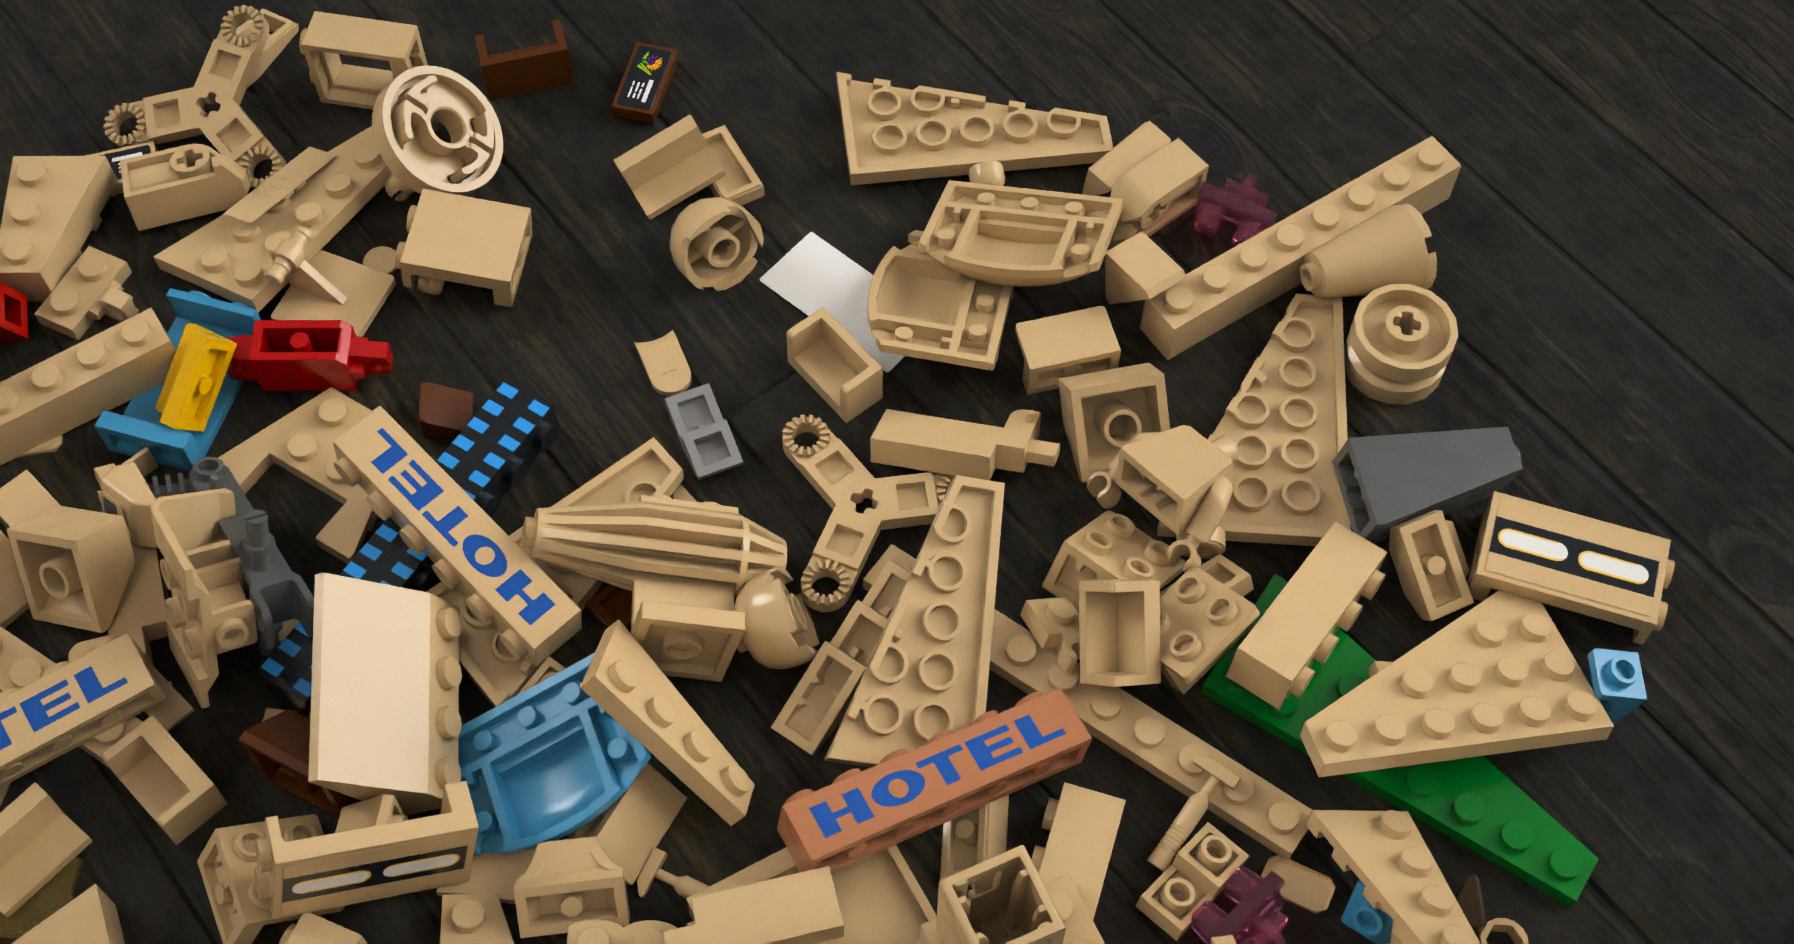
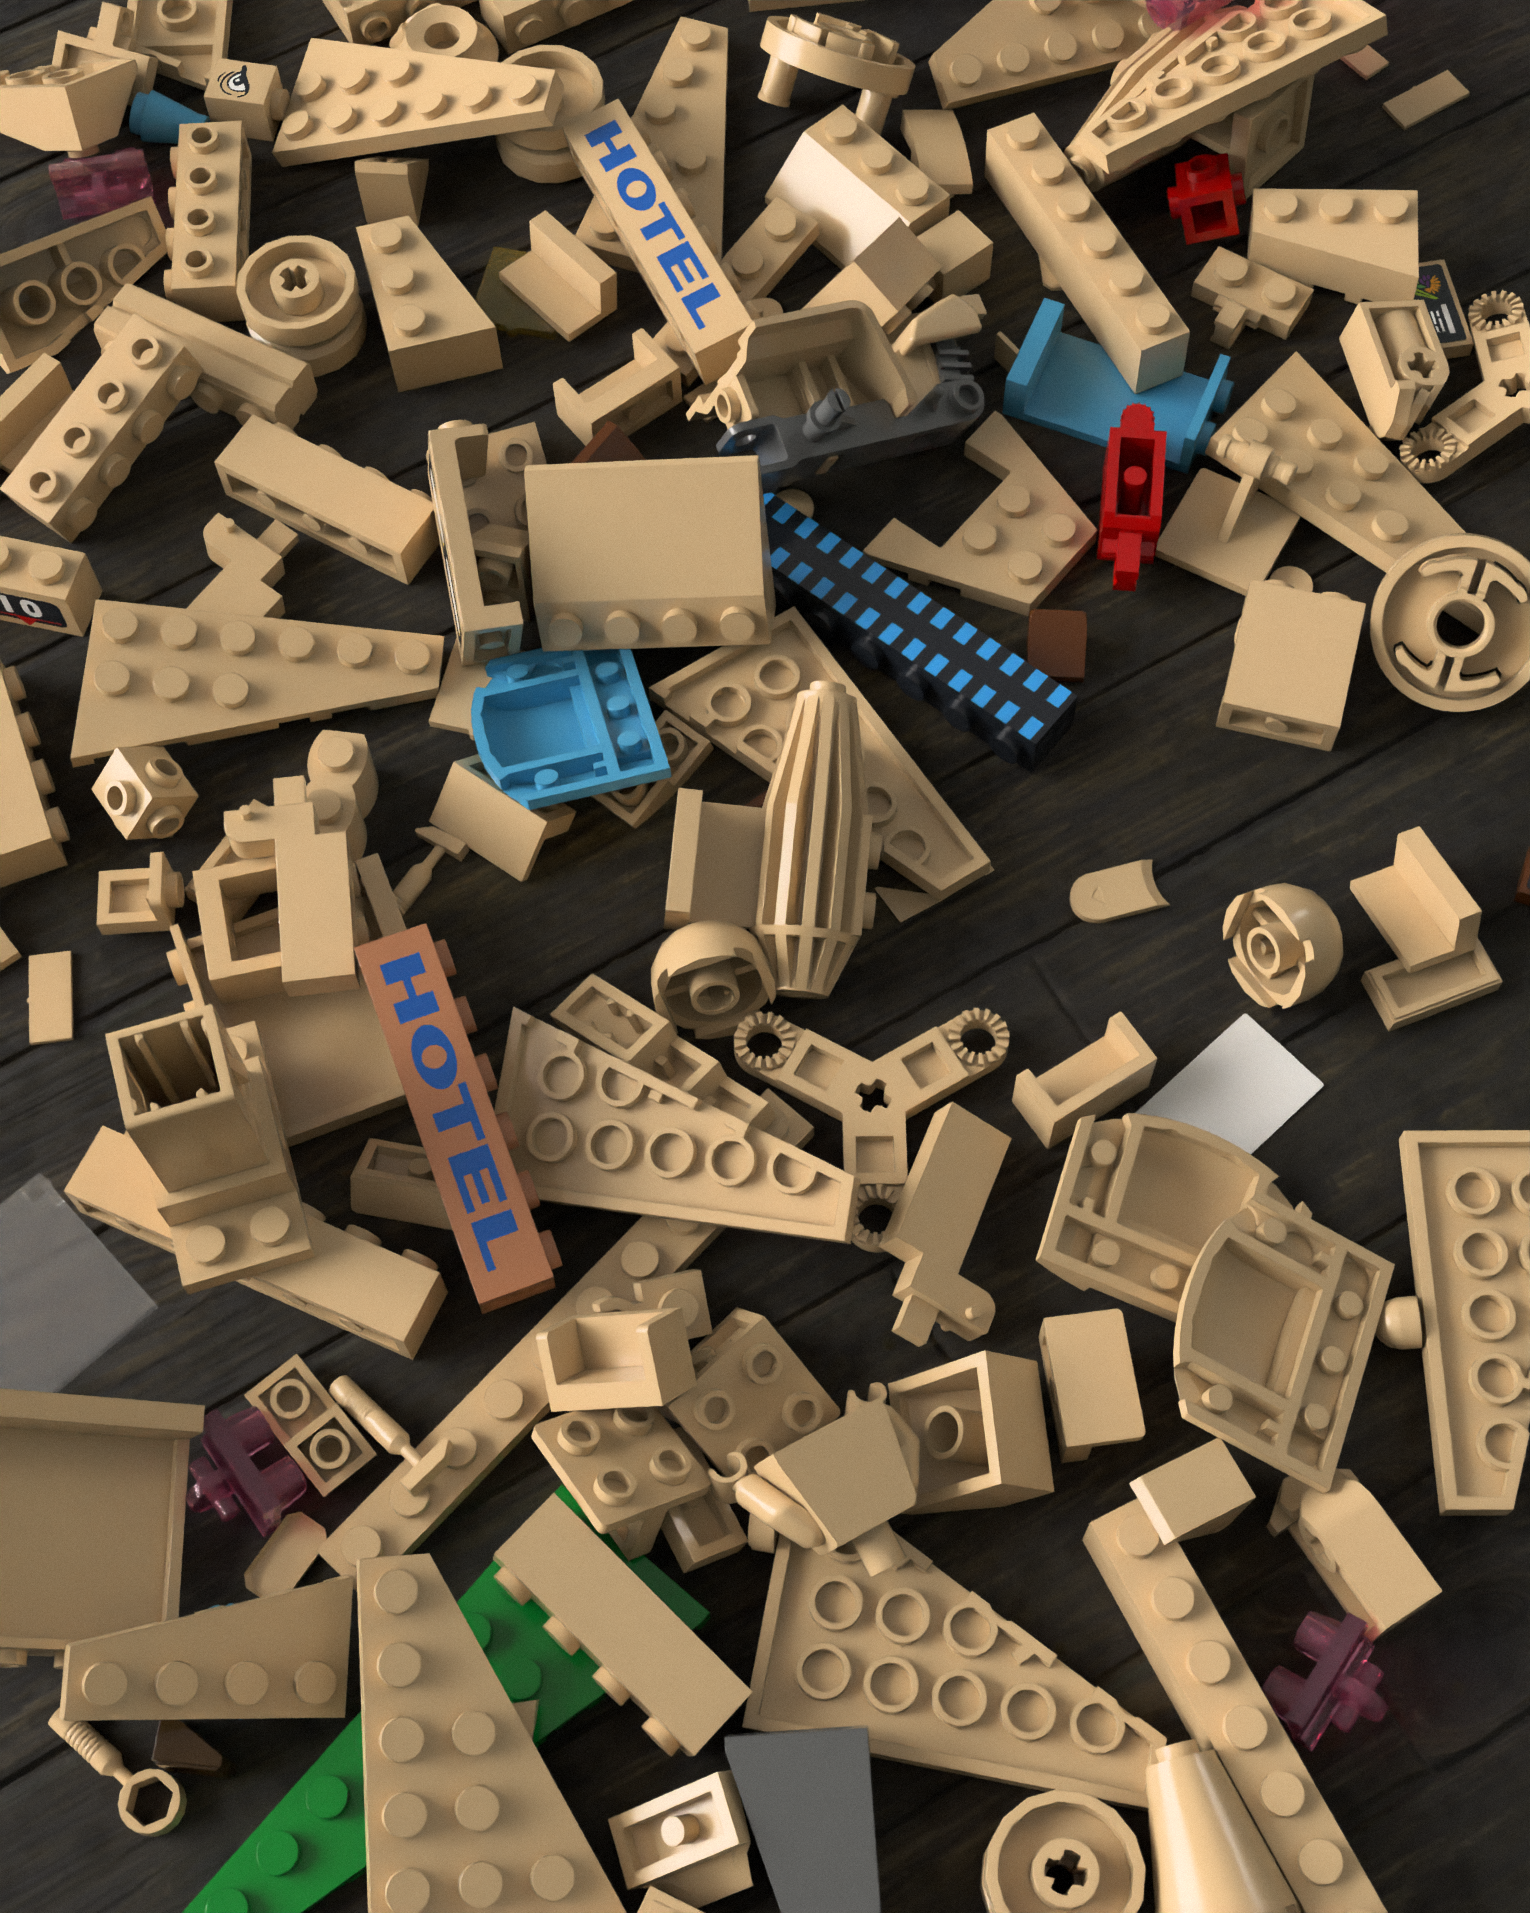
camera: 100 degrees right, 5 degrees up
yellow panel [155,323,237,432] -> none
tan piece [223,146,337,223] -> none
tan brick [332,406,582,667] -> none
tan slope [513,836,630,938] -> none
tan wing [580,619,755,826] -> none
light grey slope [665,383,743,480] -> none
tan slope [1082,120,1171,196] -> none

